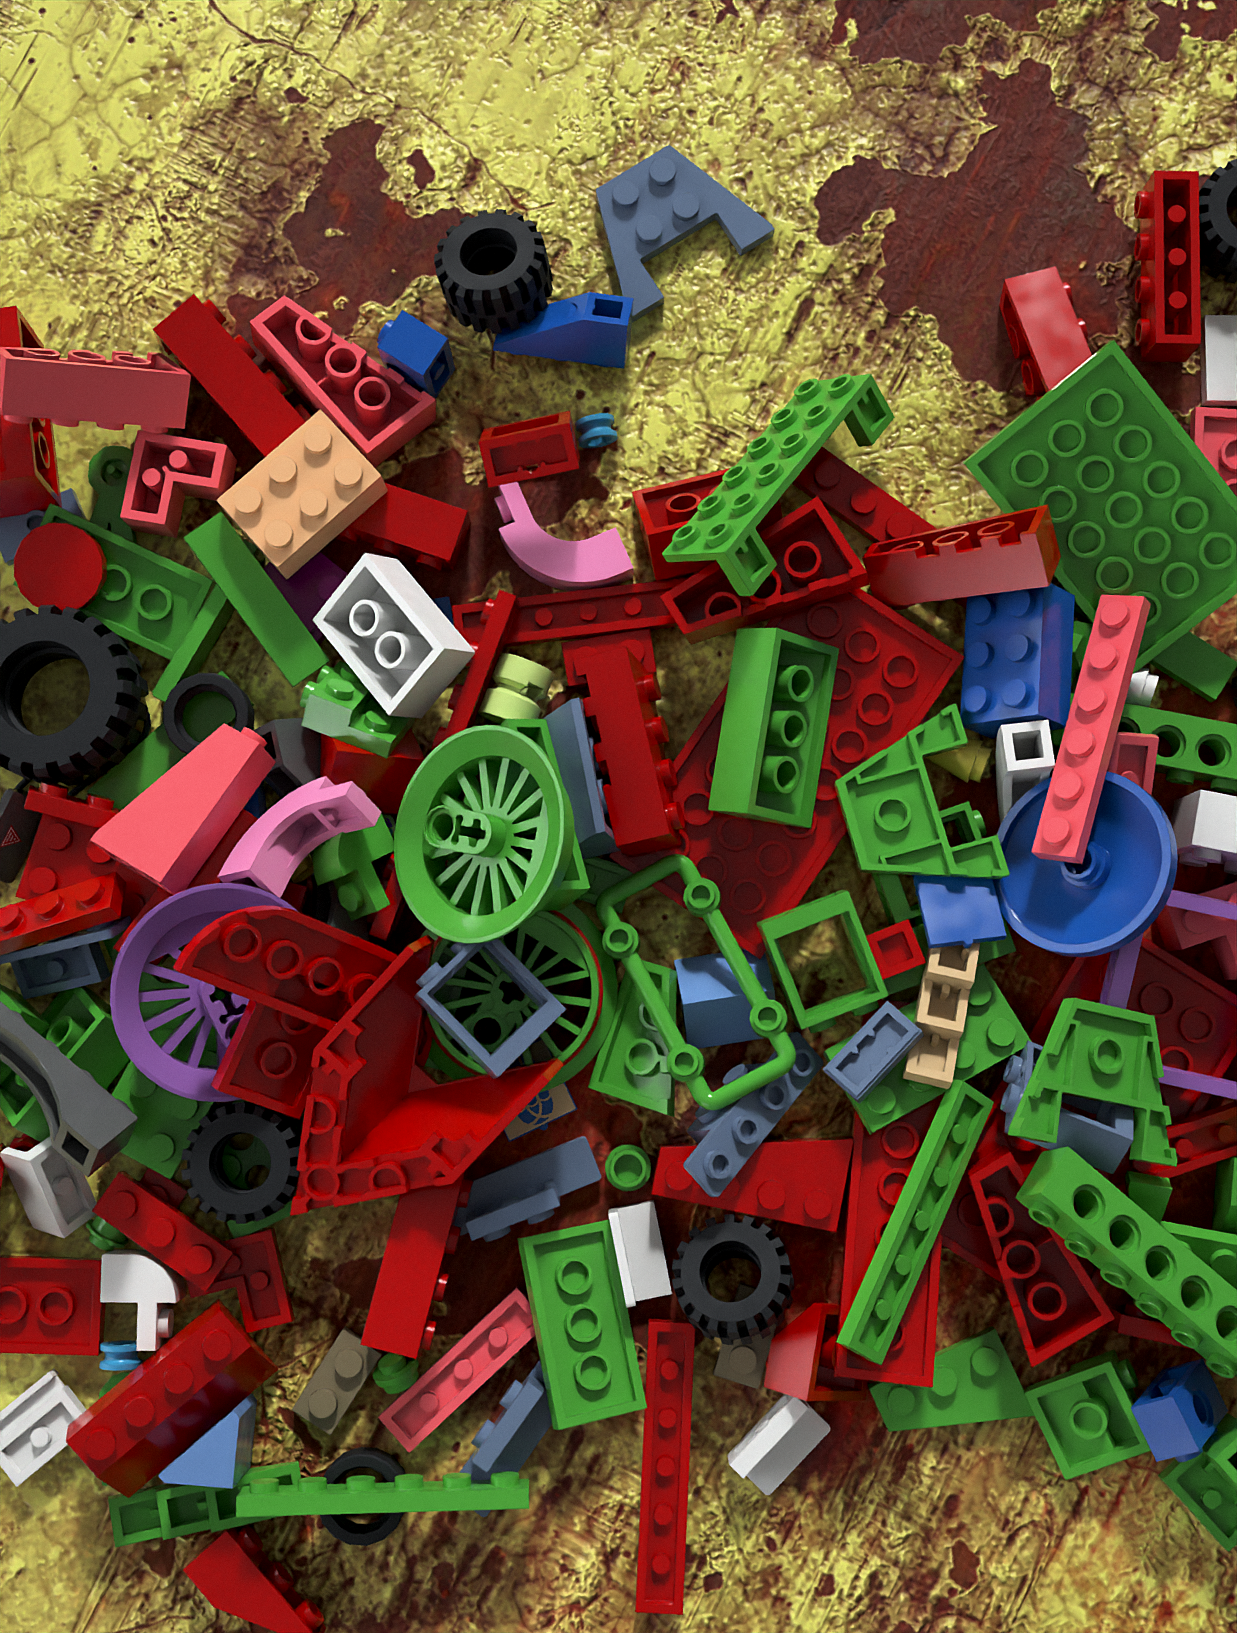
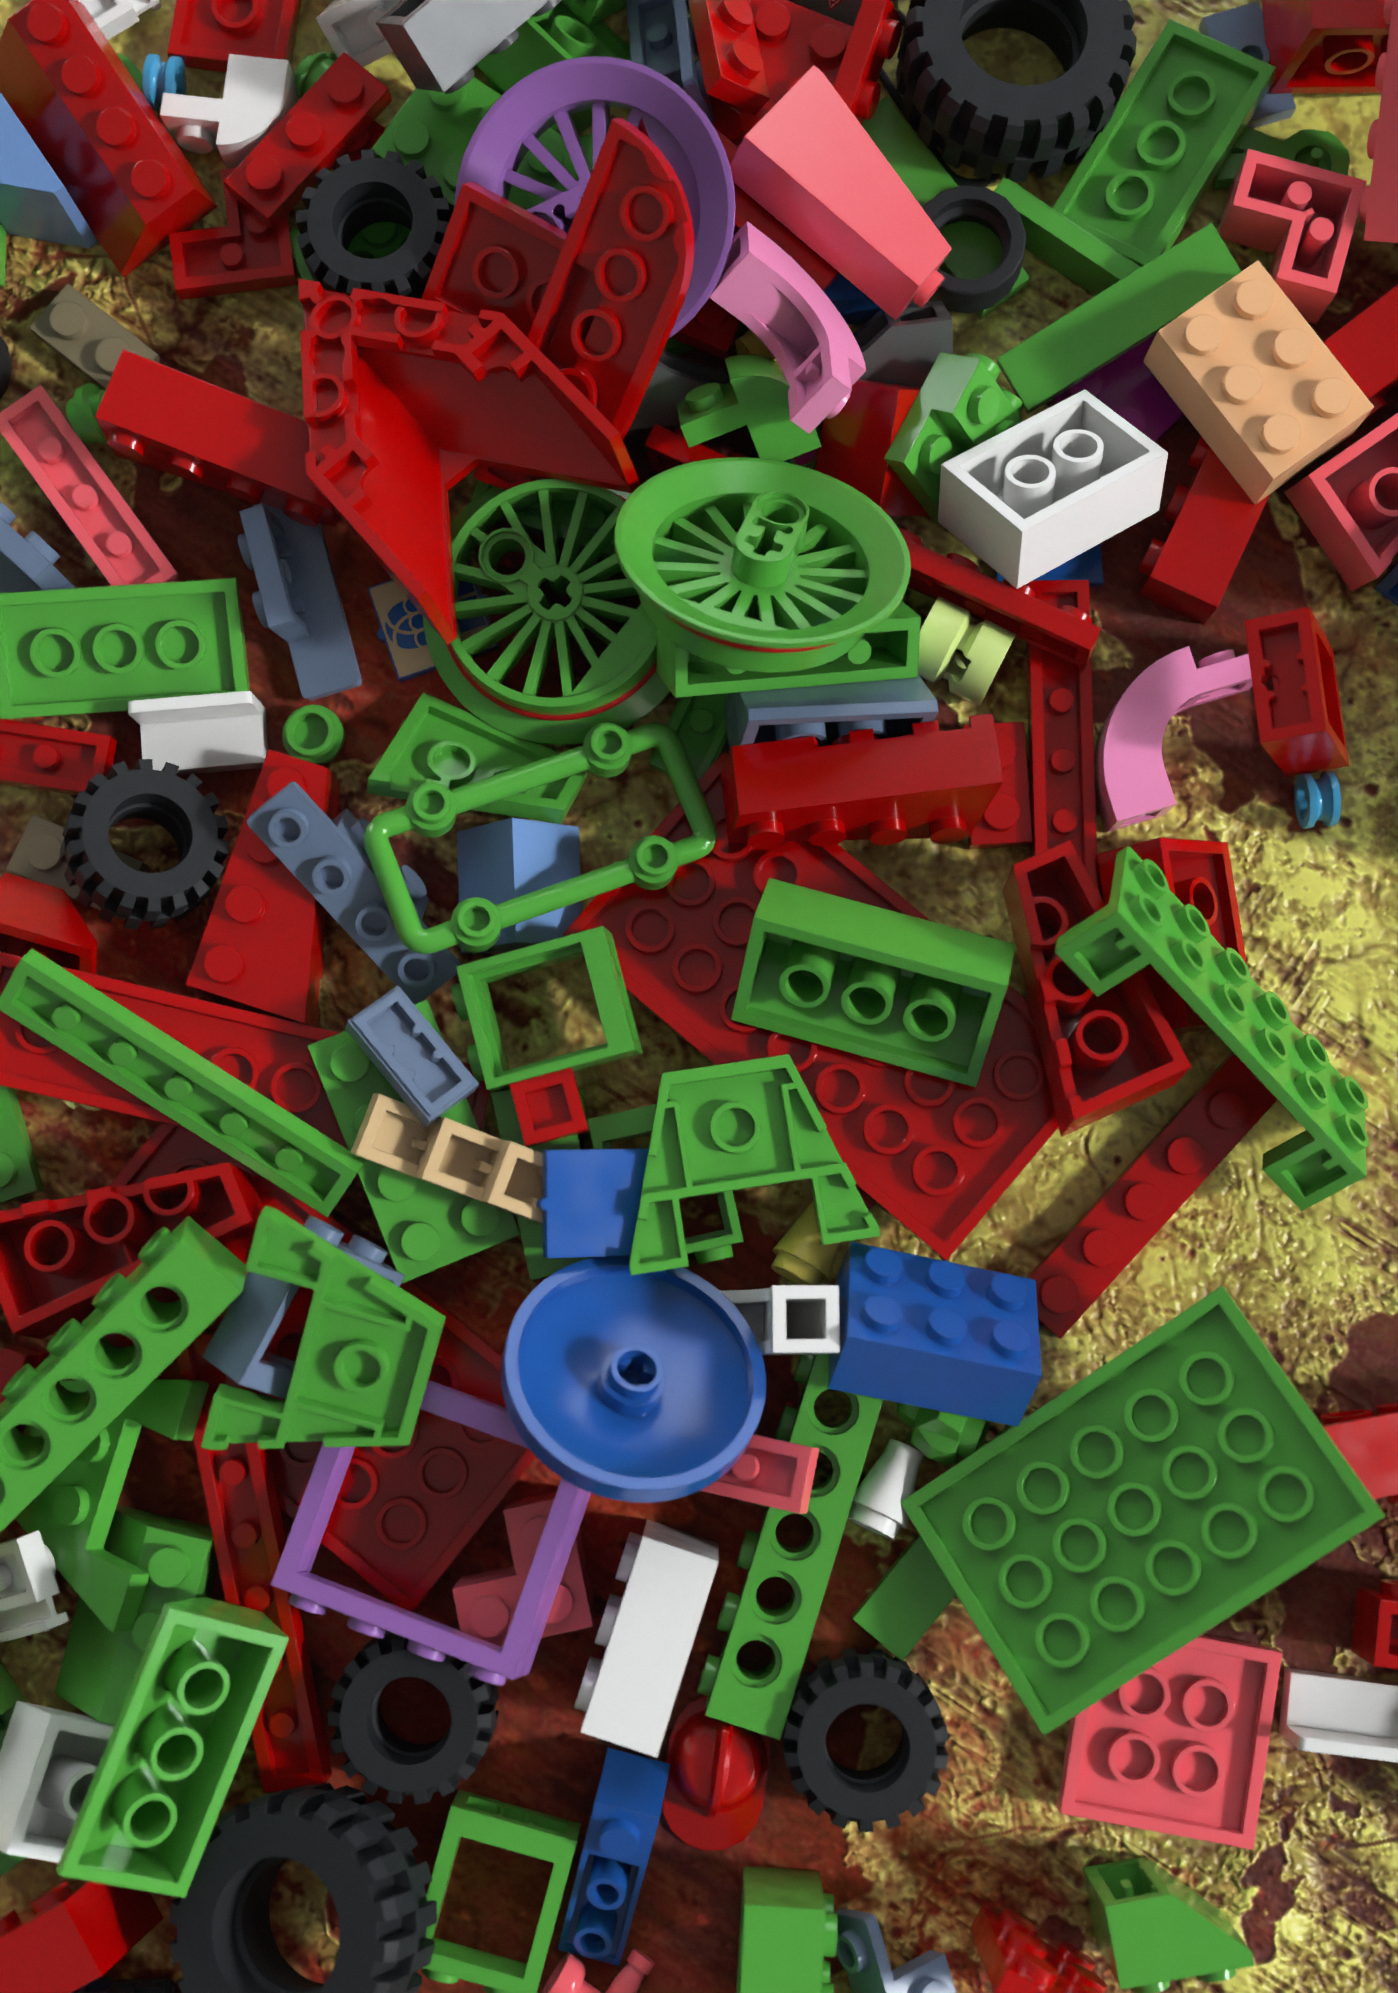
camera: 100 degrees right, 0 degrees up
red tile [14,523,107,613] -> none
sand blue window [414,939,566,1079] -> none
red wedge [862,504,1061,610] -> none
coral plate [1032,595,1151,864] -> none

